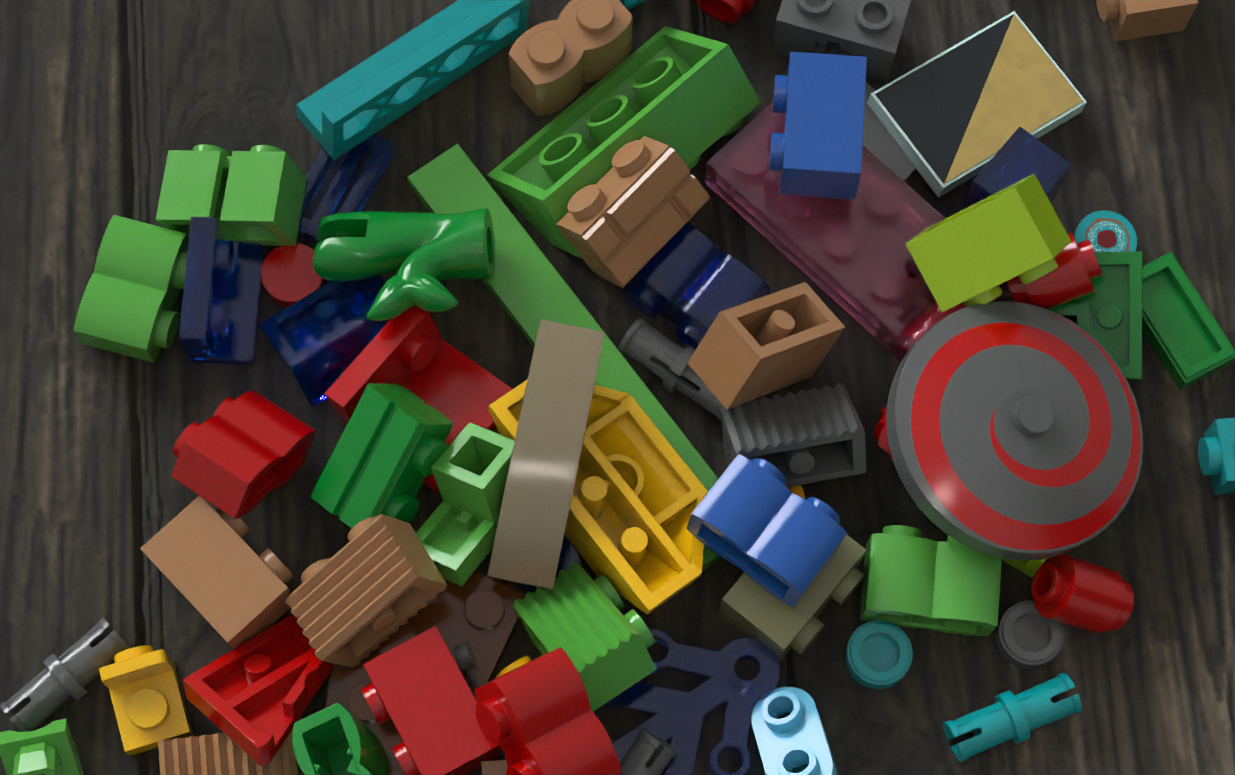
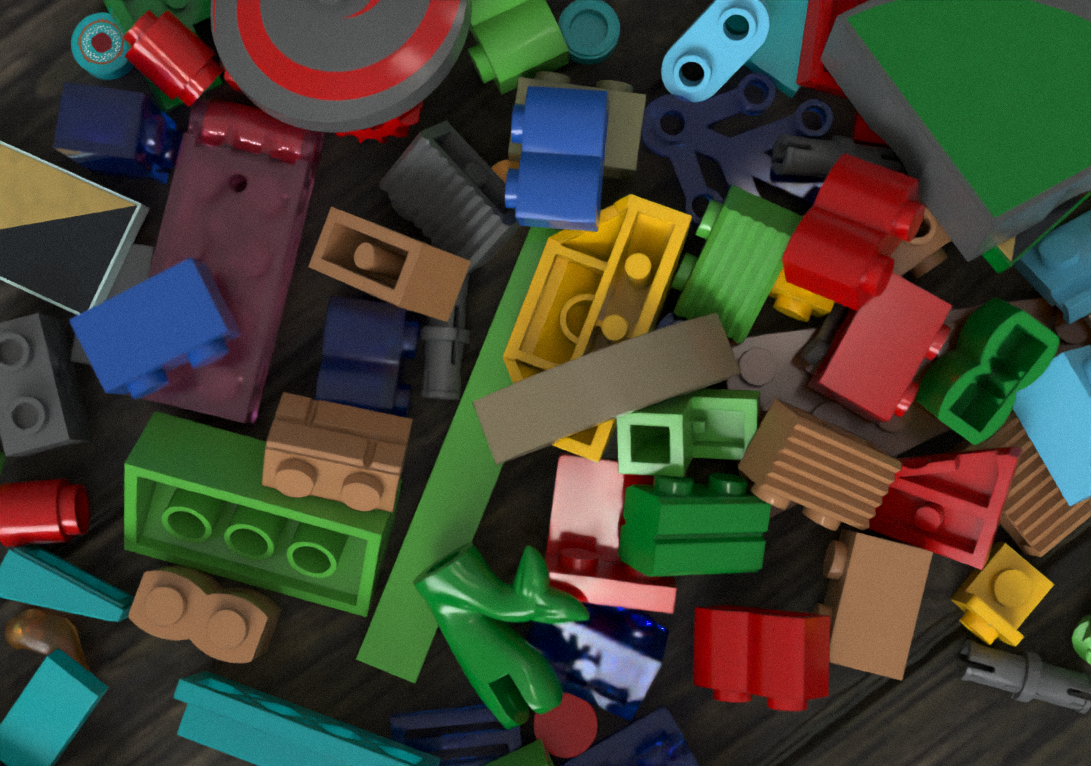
camera: 120 degrees left, 15 degrees up
lime brick [905,173,1071,312] -> none

